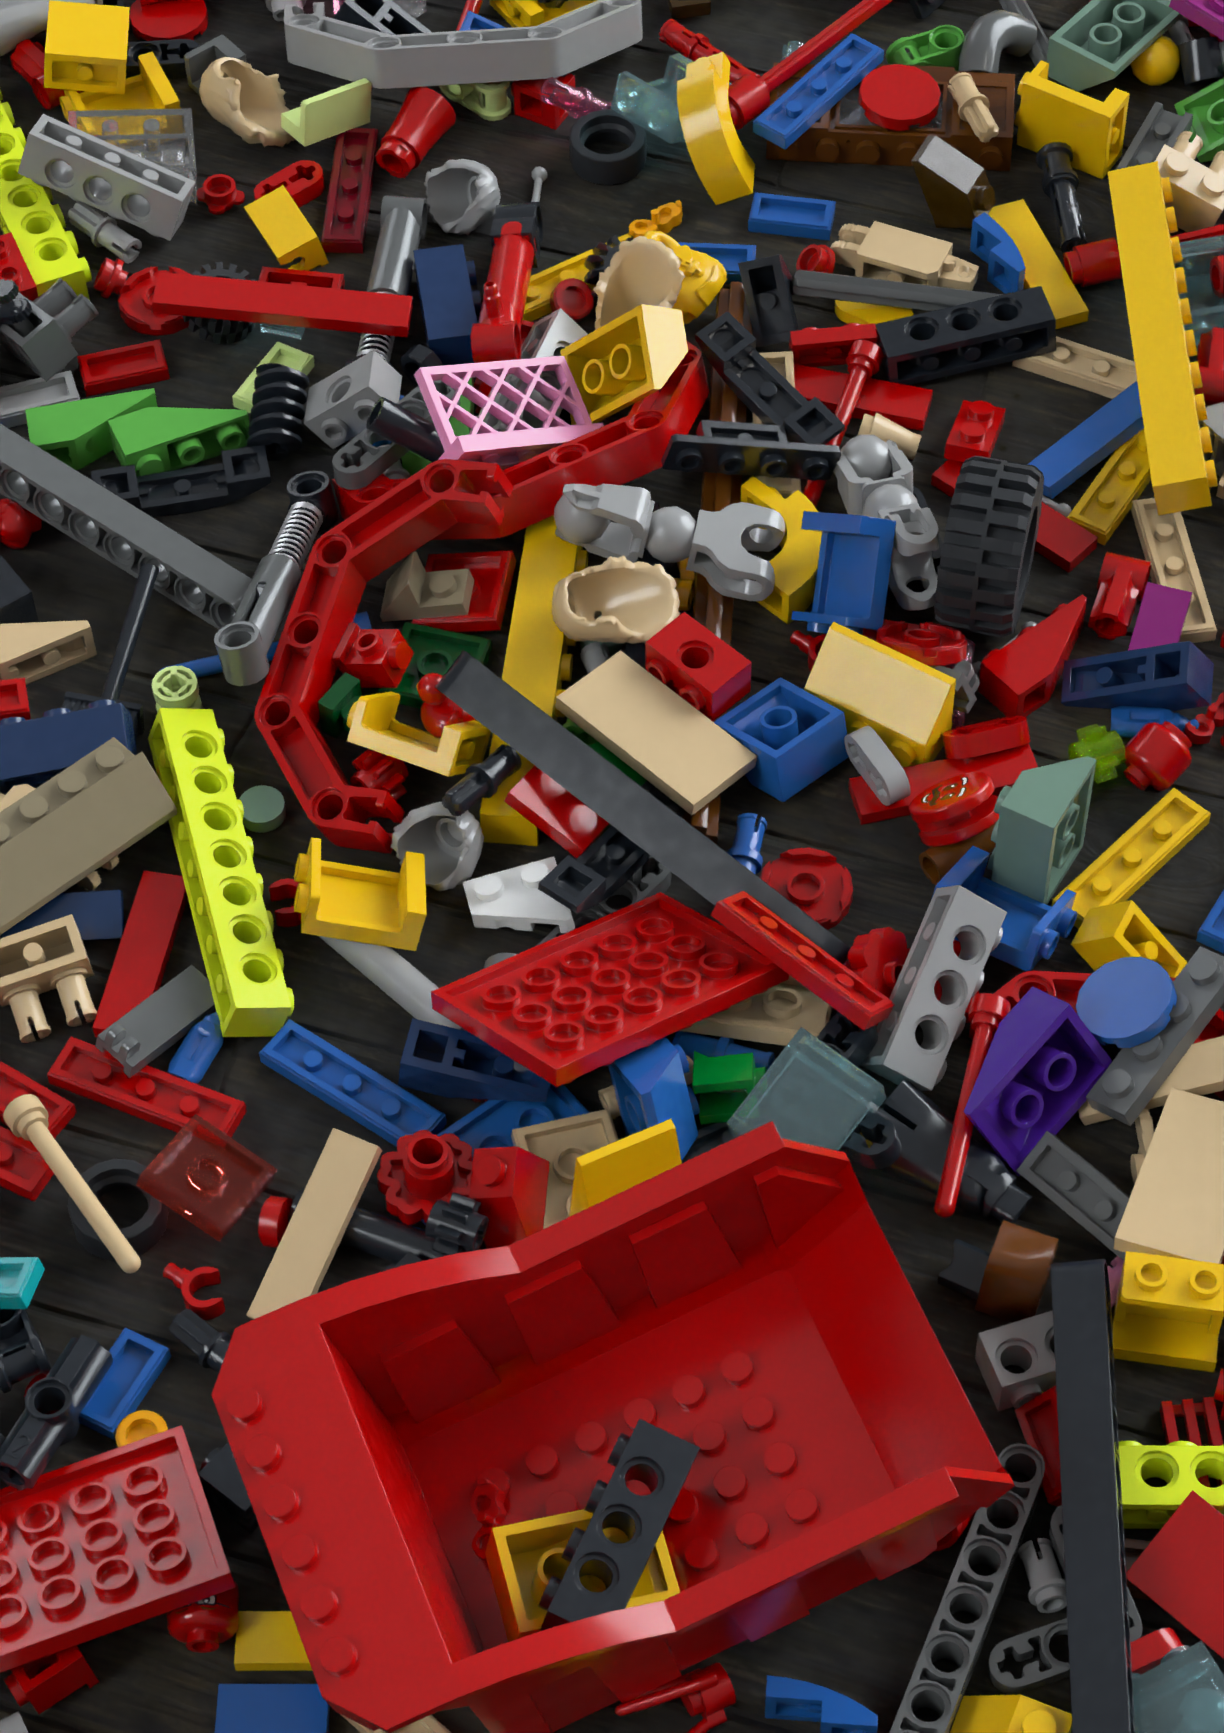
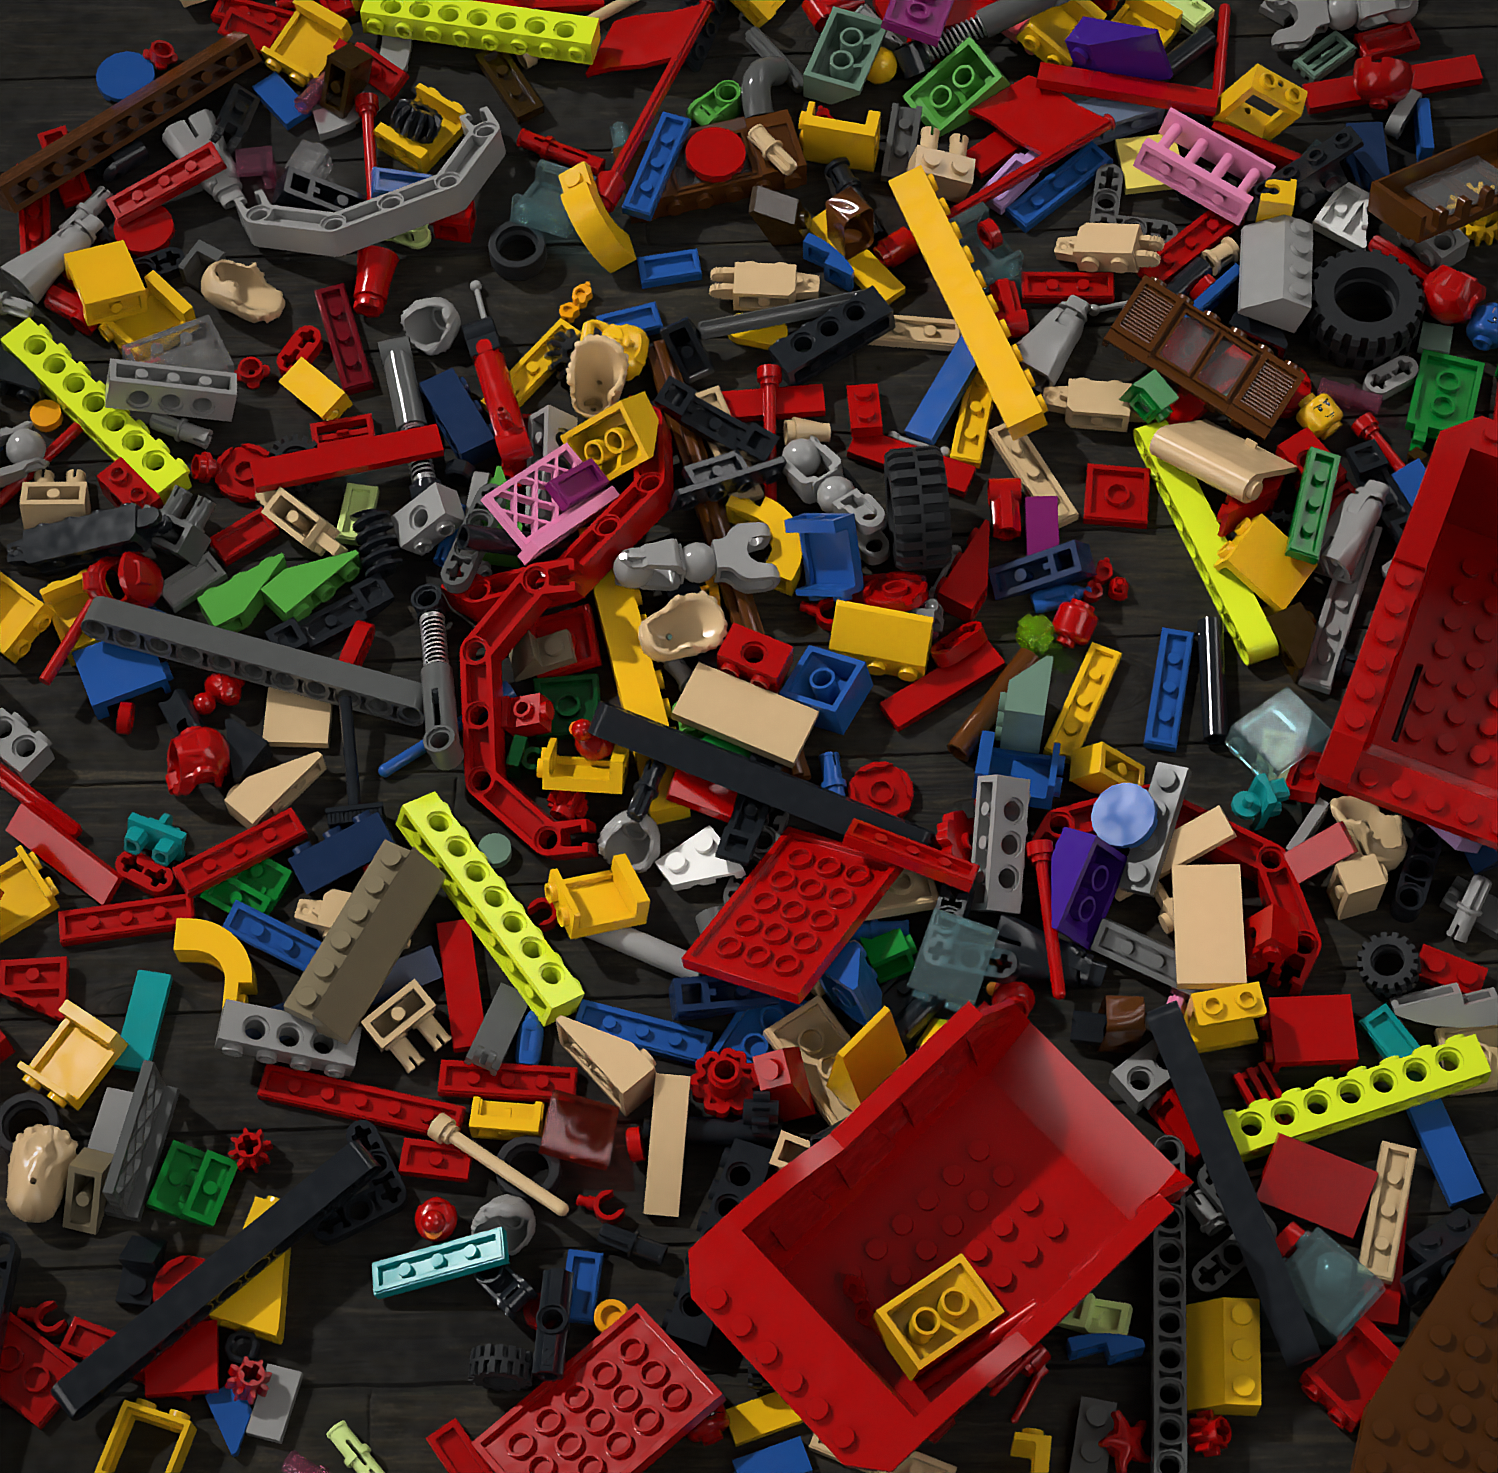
camera: 20 degrees left, 10 degrees up
yellowish green wheel [152,666,203,713] -> none
yellowish green panel [281,78,372,147] -> none
black brick [538,1419,700,1631] -> none
clear pink pin [540,77,619,120] -> none
red tile [550,278,594,323] -> none
red plate [789,323,877,367] -> none
red plate [796,244,835,273] -> none
light grey beam [844,725,911,806] -> none
red head [909,772,999,847] -> none
none -> tan hinge [255,487,348,557]
none -> tan tile [263,687,333,748]
none -> red beam [338,620,375,667]
none -> yellow hinge [469,1096,545,1140]
none -> light grey hair [471,1194,536,1256]
none -> magenta tile [544,457,611,512]
none -> tan slope [556,1015,656,1116]
none -> reddish brown piece [826,186,874,260]
none -> red animal [986,981,1035,1017]
none -> yellowish green slope [1057,1293,1133,1335]

